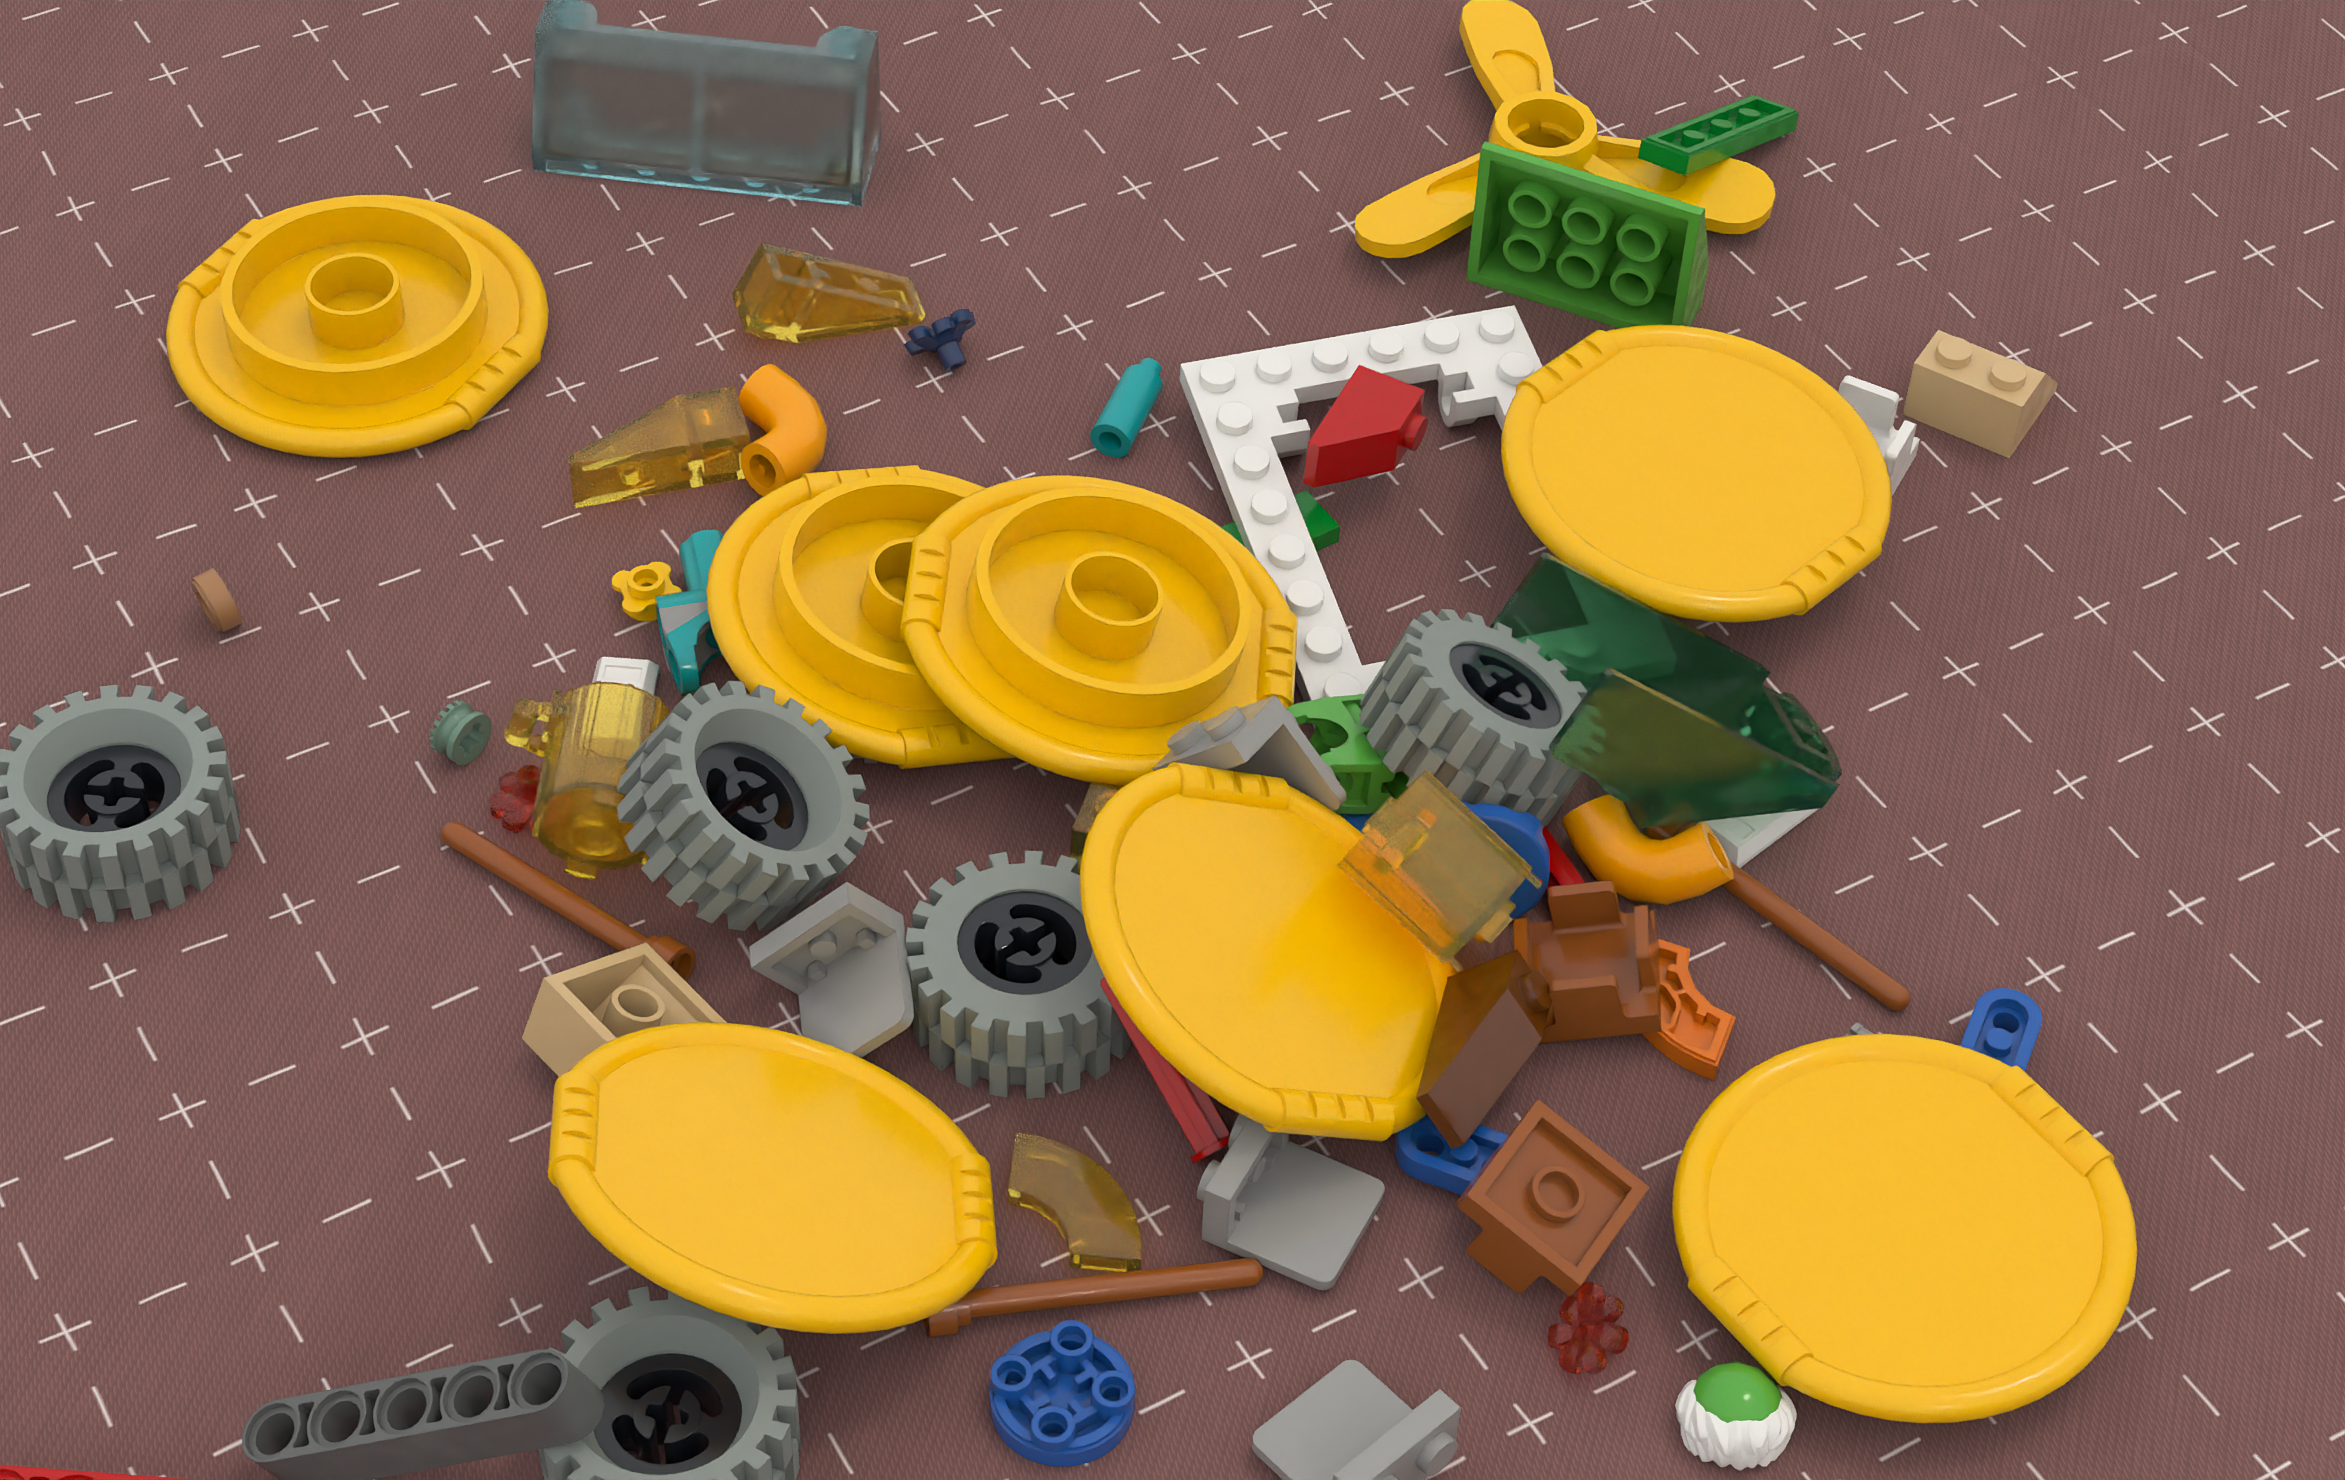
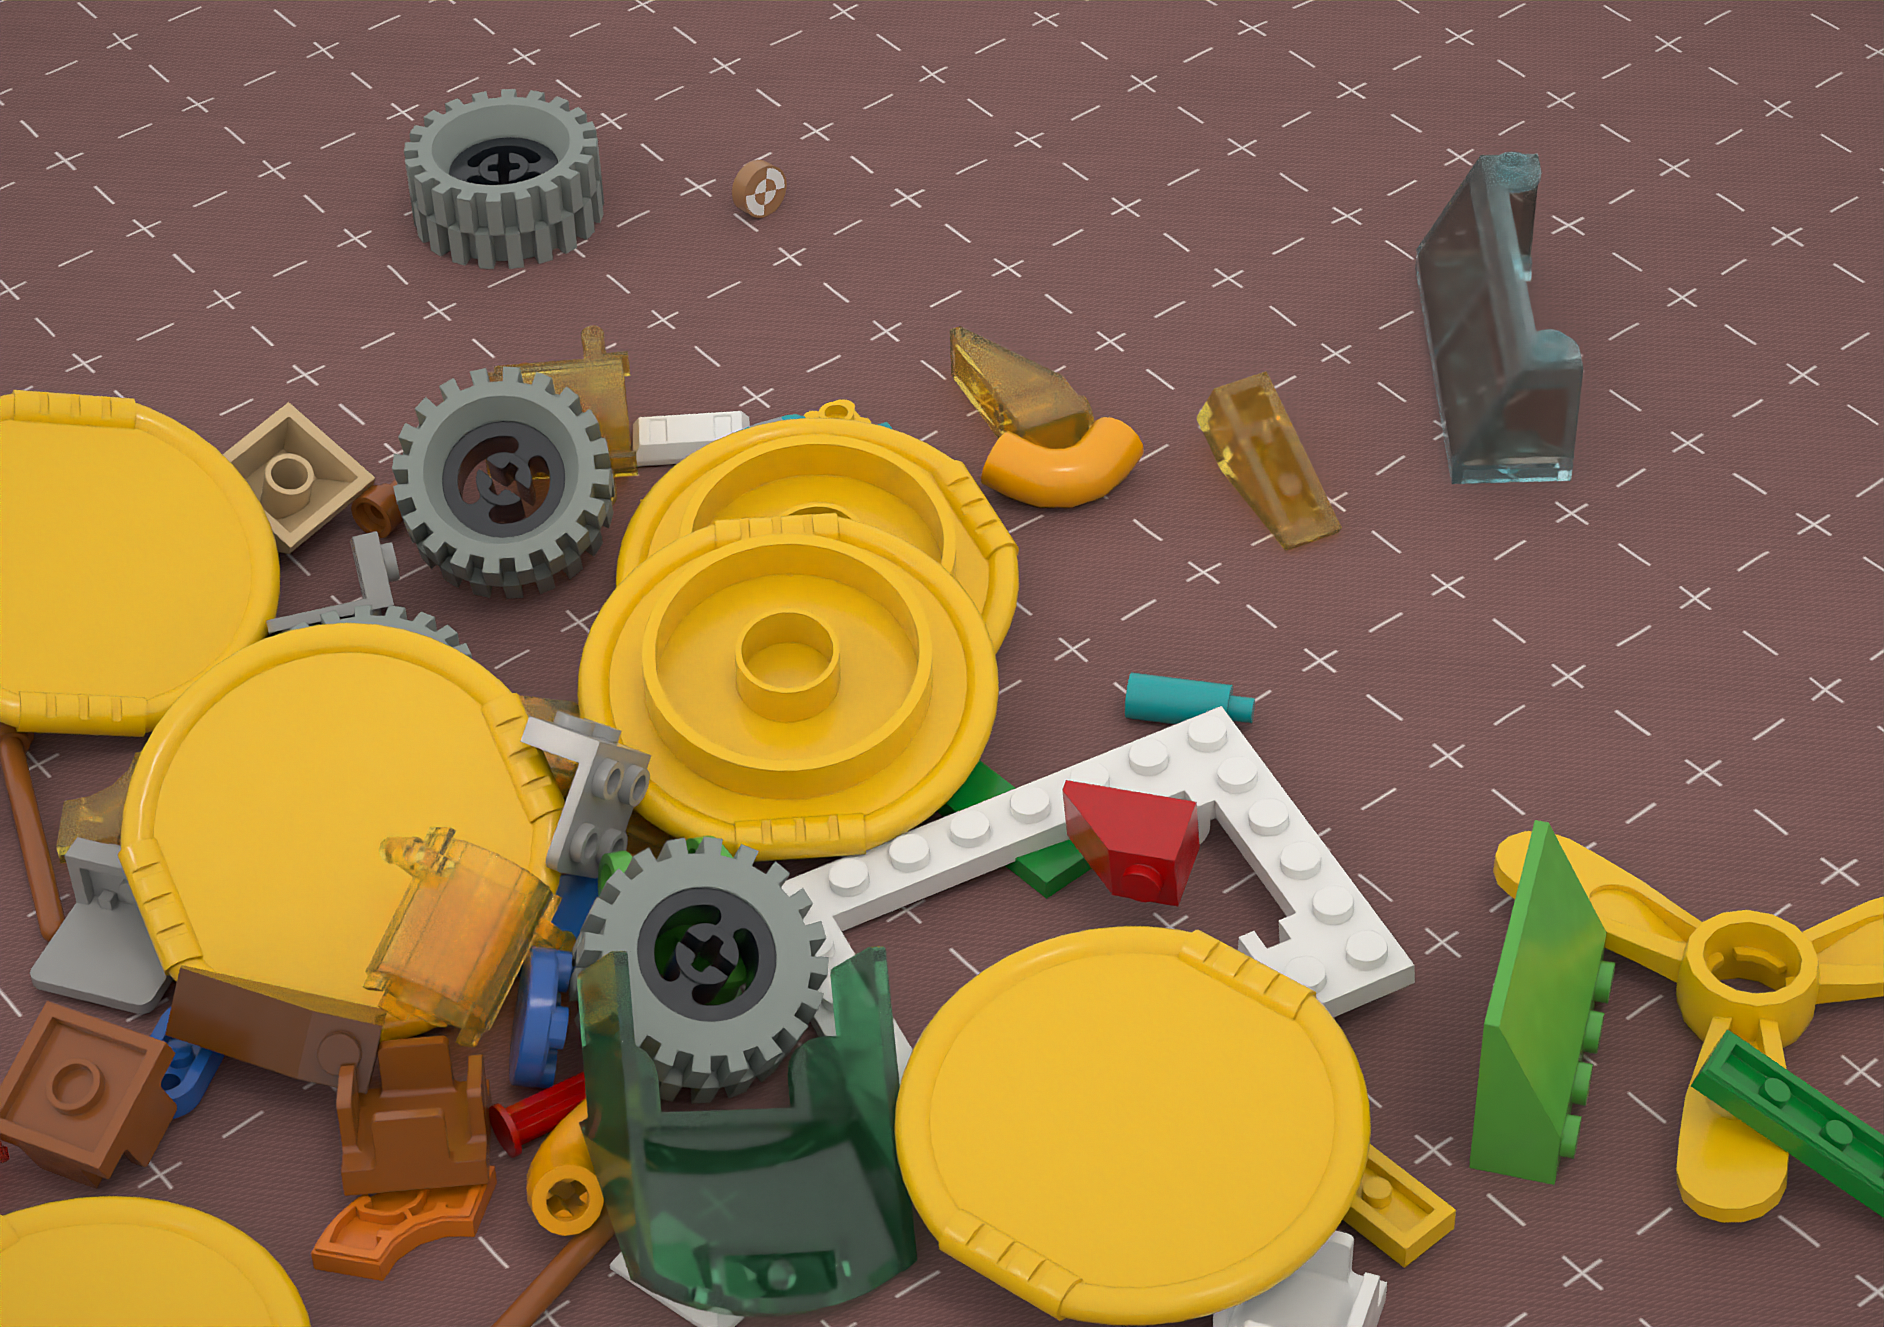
camera: 85 degrees right, 5 degrees down
yellow piece [166,195,549,458] -> none
sand green bush [428,700,492,766] -> none
dark blue plant [904,309,976,371] -> none

